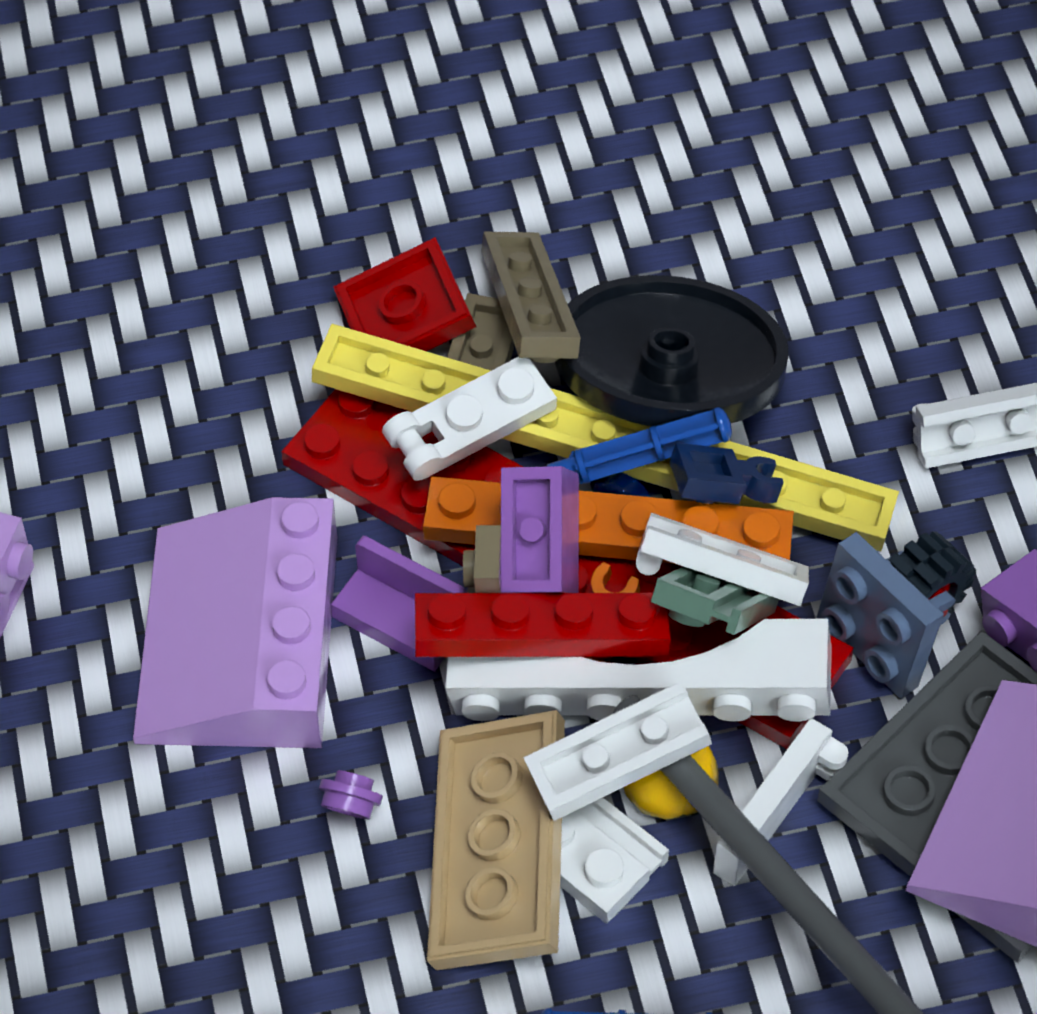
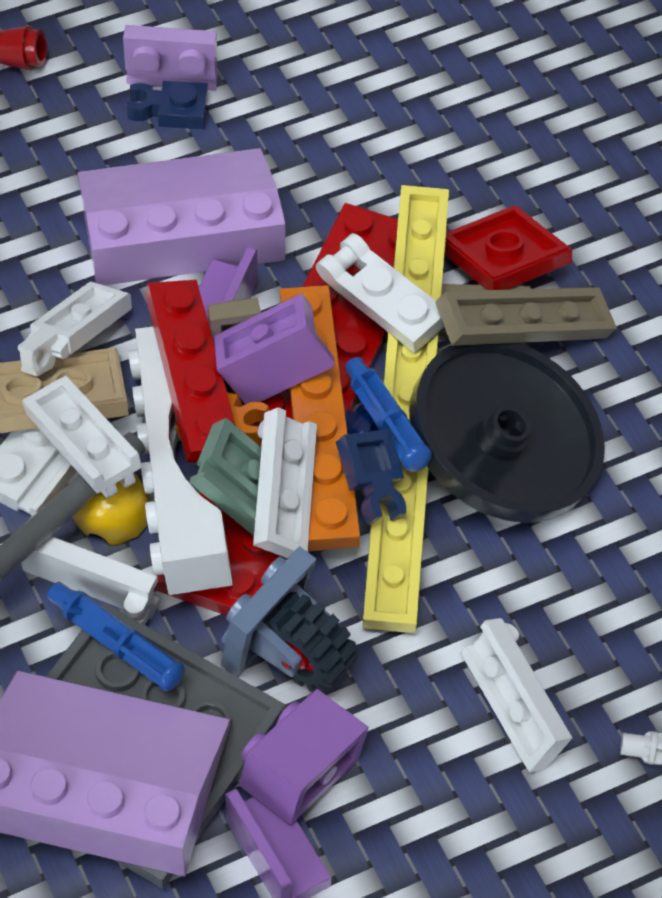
camera: 75 degrees right, 0 degrees up
medium lavender plate [319,770,383,820] -> none
none -> white hinge [18,281,132,376]
none -> blue piece [47,581,185,691]
none -> dark blue plate [127,81,208,129]

